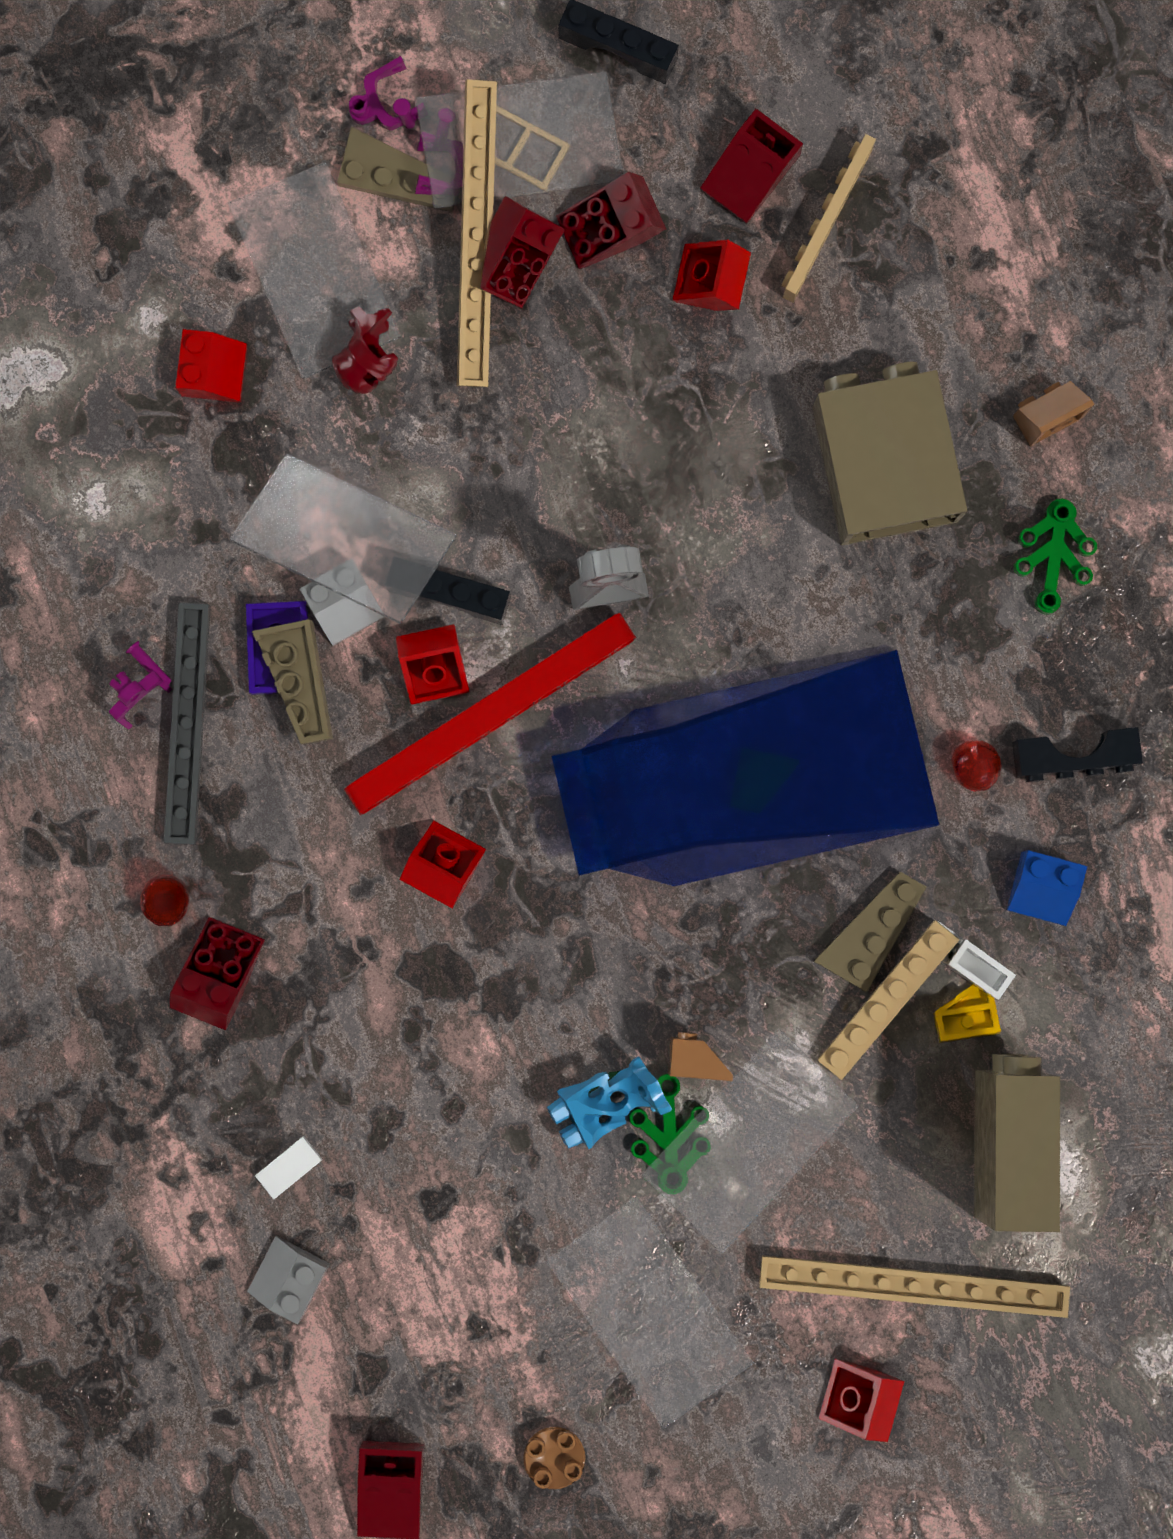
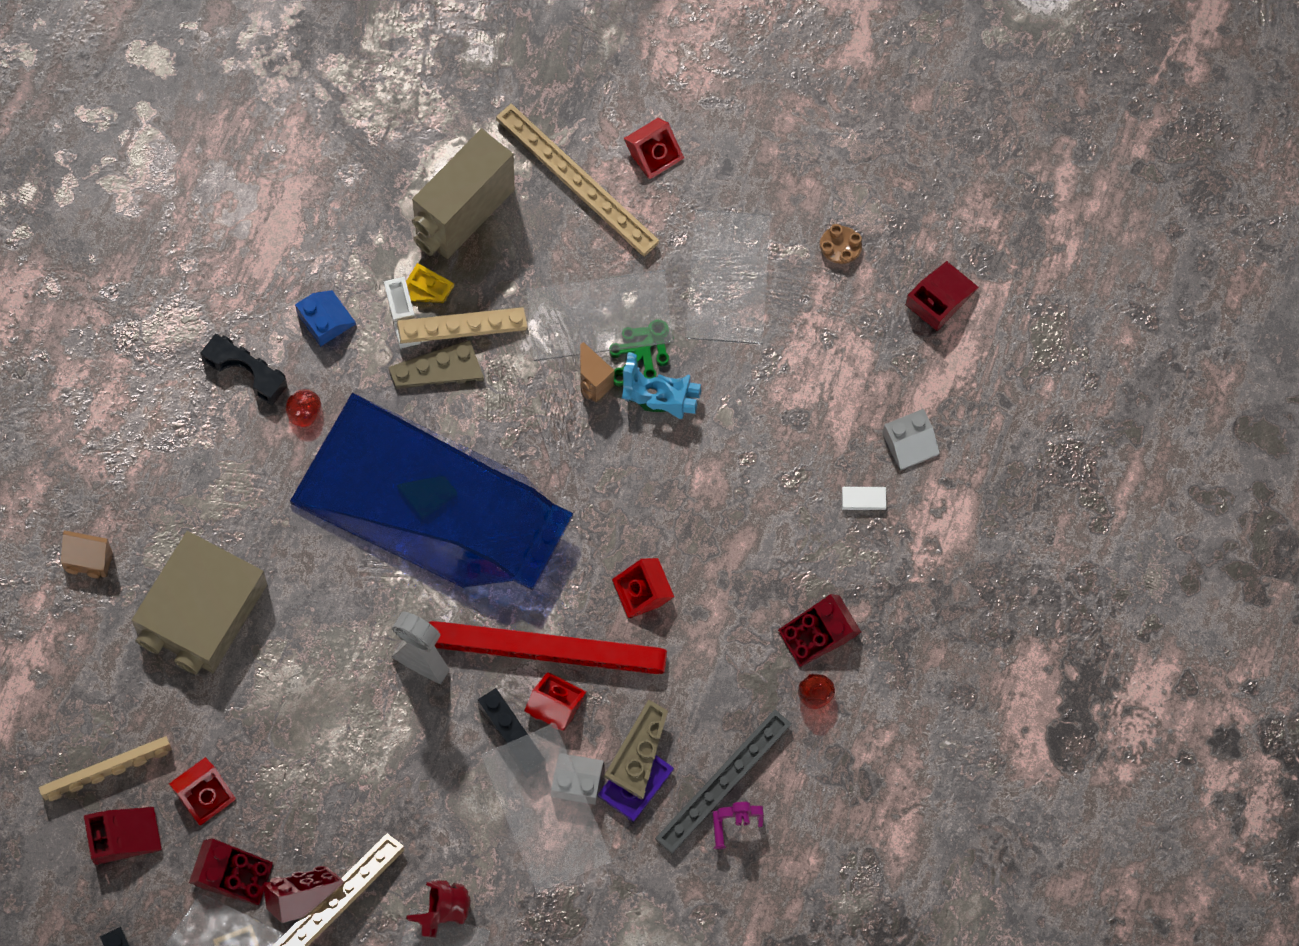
camera: 145 degrees left, 15 degrees down
green plant [1014,499,1097,615] -> none

